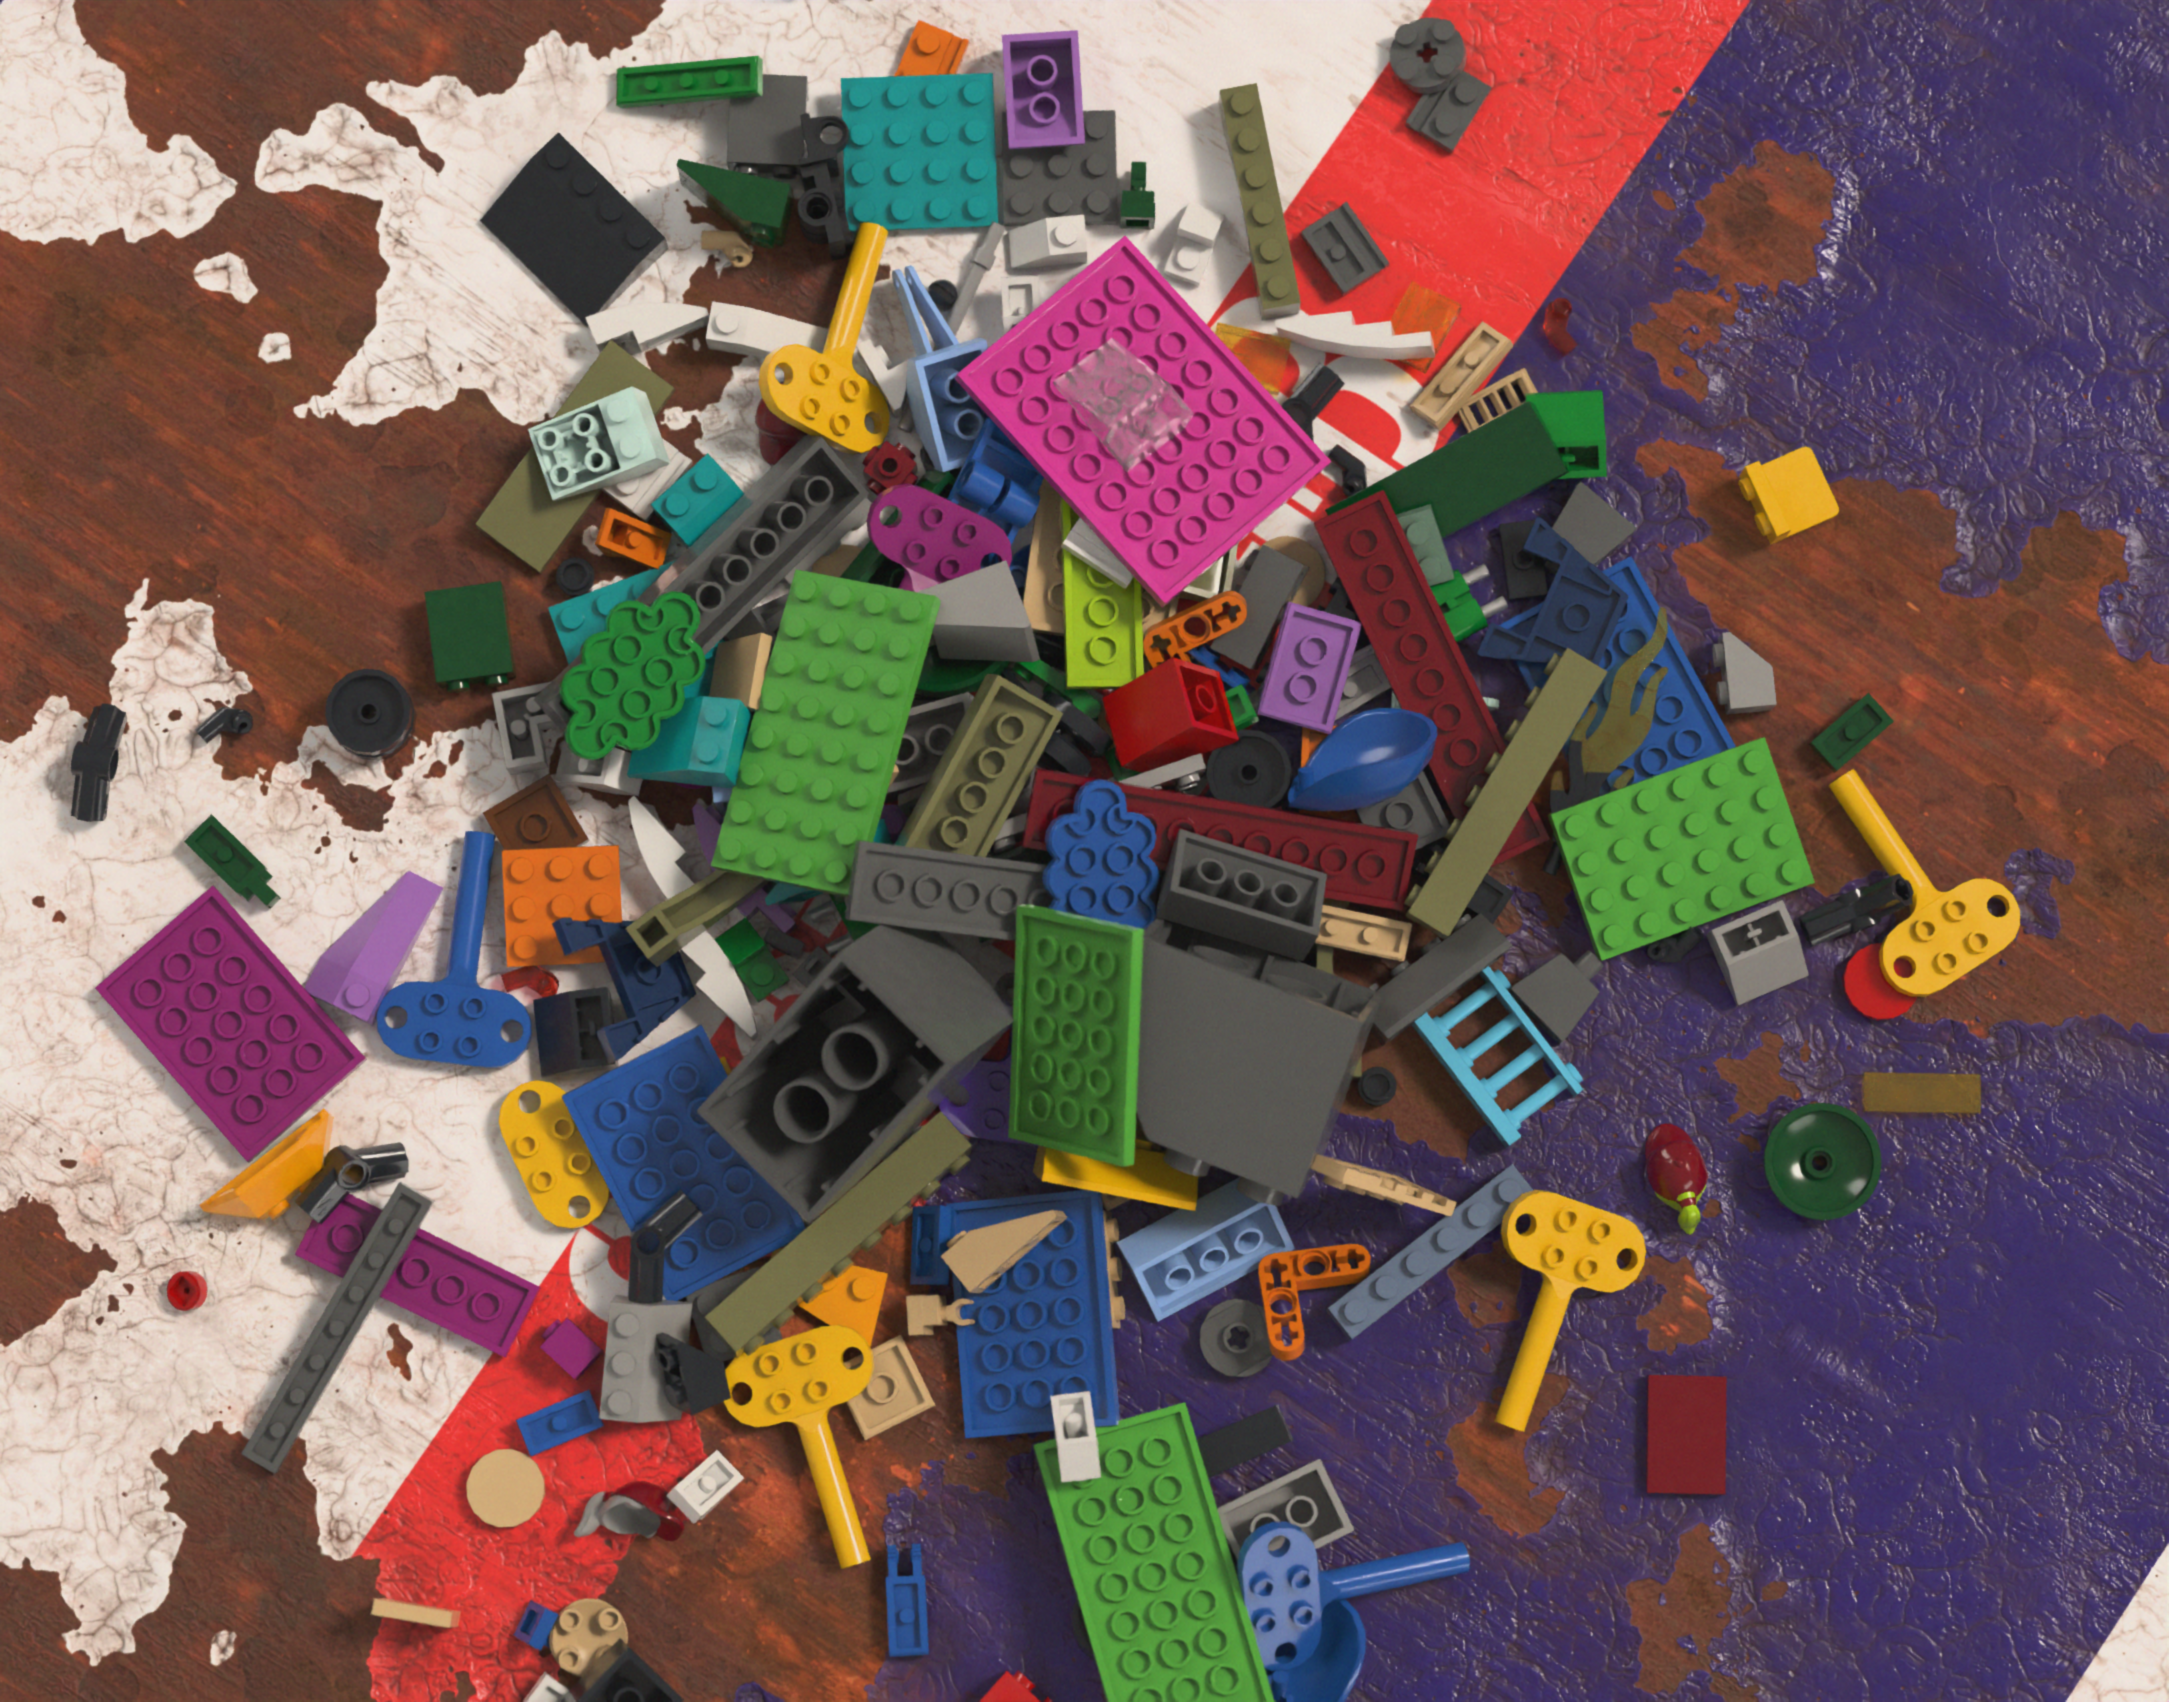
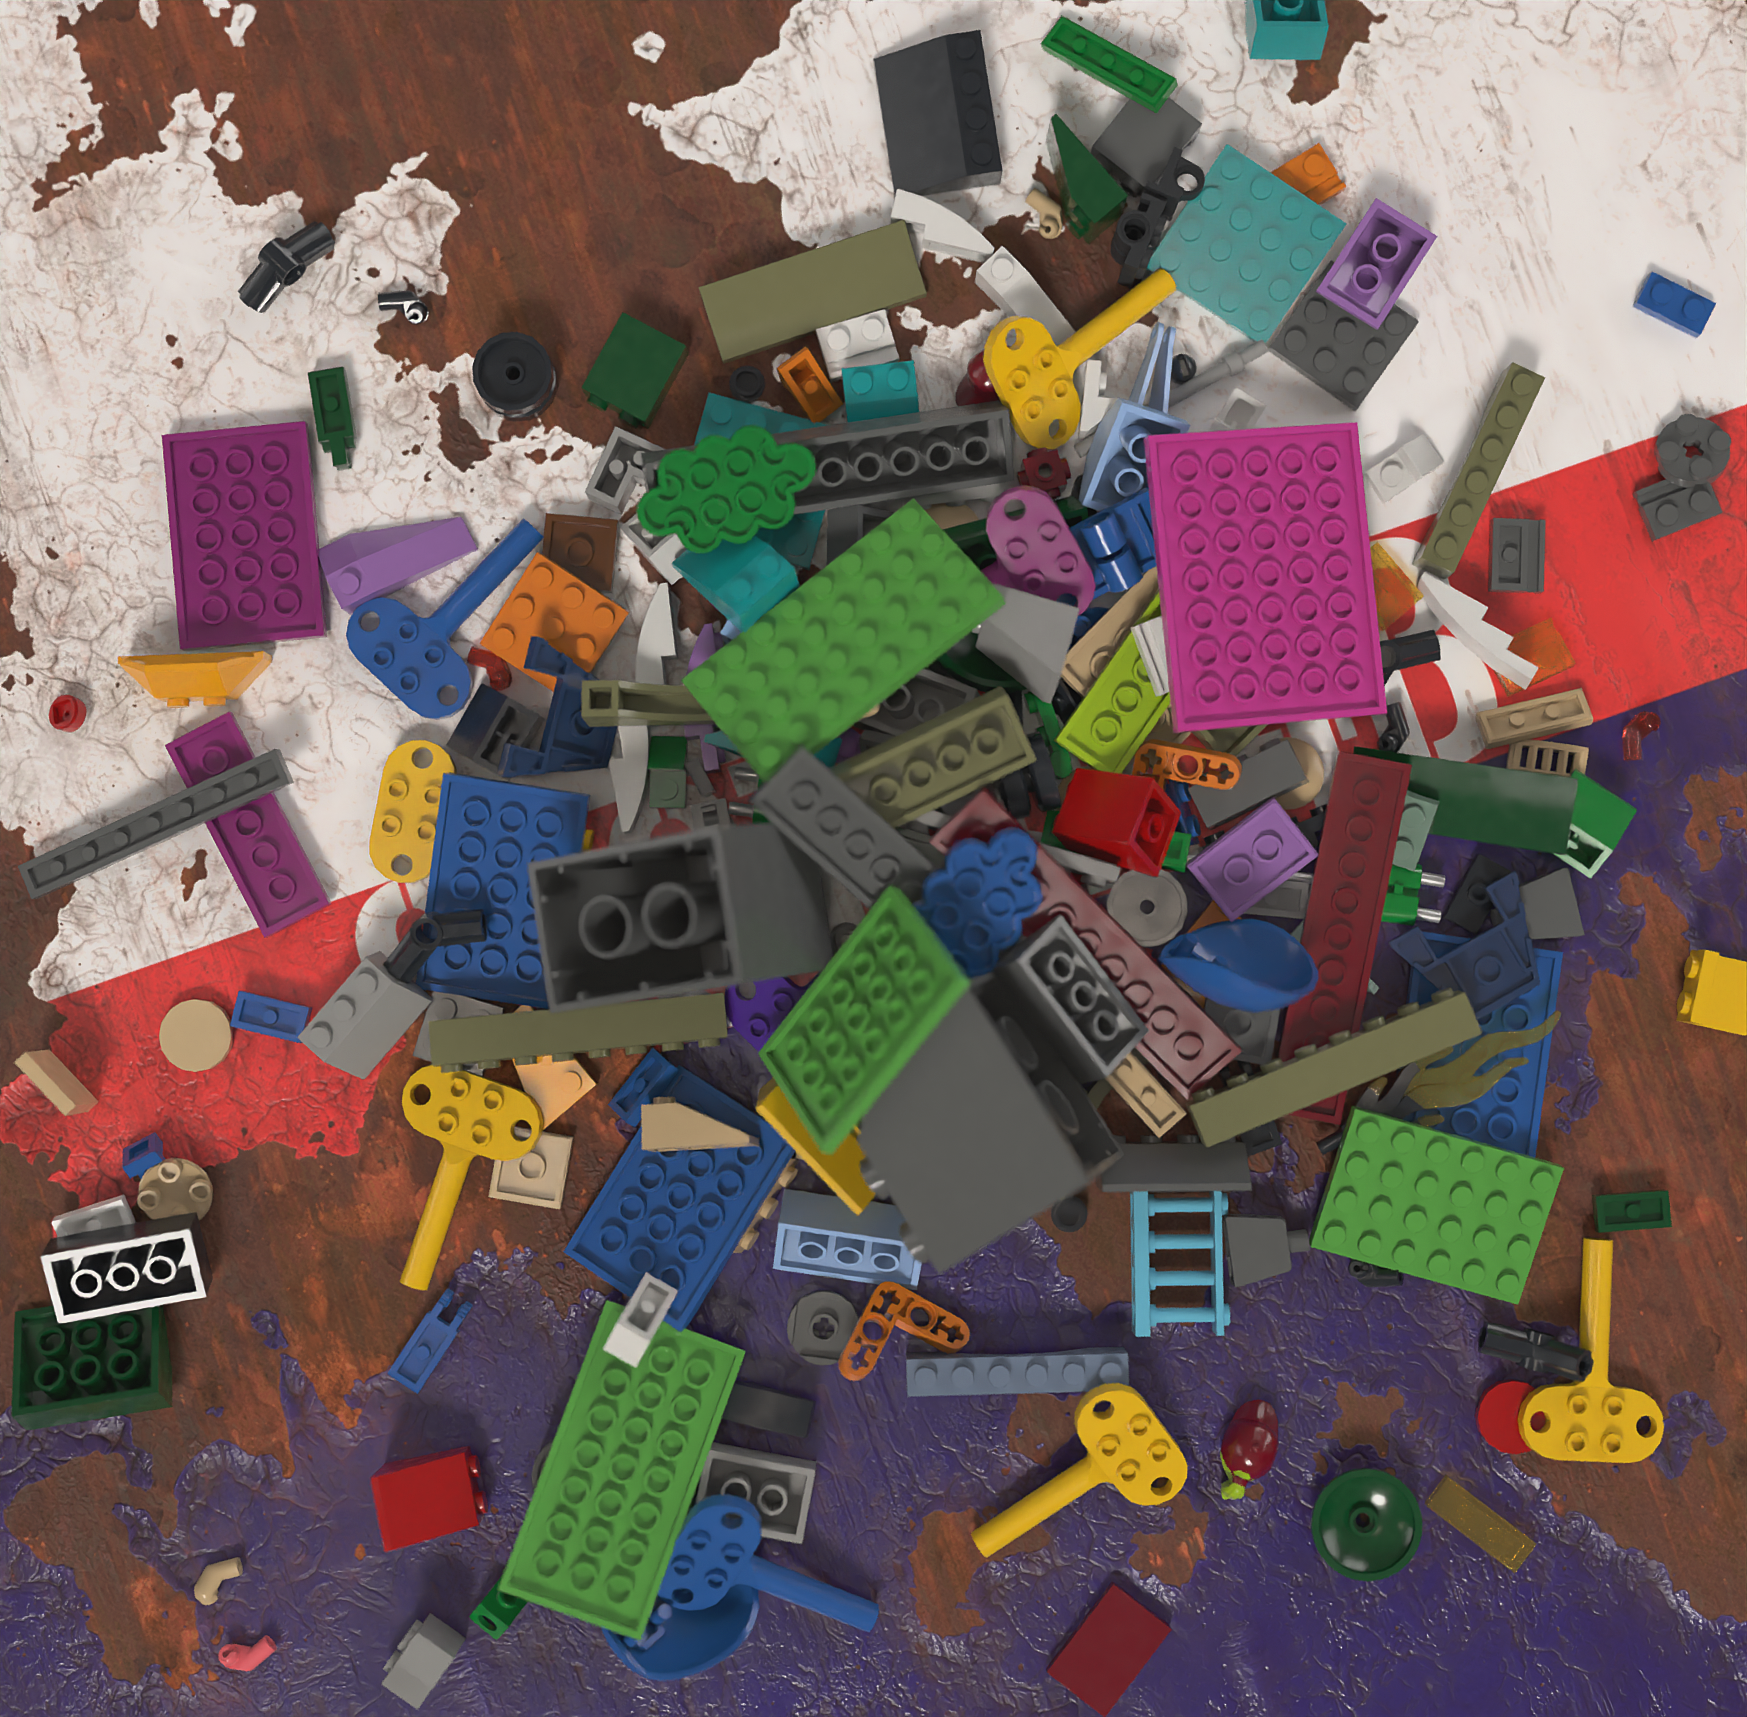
camera: 40 degrees right, 5 degrees up
black piece [295,1142,409,1224] -> none
light aqua slope [528,386,671,501] -> none
magenta brick [540,1318,604,1380] -> none
hair [574,1481,685,1541] -> none
black slope [656,1332,731,1416] -> none
white slope [667,1450,744,1524] -> none
tan tile [709,633,772,713] -> none
tan piece [906,1295,975,1336] -> none
white slope [1008,215,1088,270] -> none
clear slope [1053,337,1194,472] -> none
dark green piece [1120,161,1155,229] -> none
tan wing [1311,1154,1457,1217] -> none
light grey slope [1706,900,1809,1006] -> none
light grey slope [1712,632,1777,715] -> none

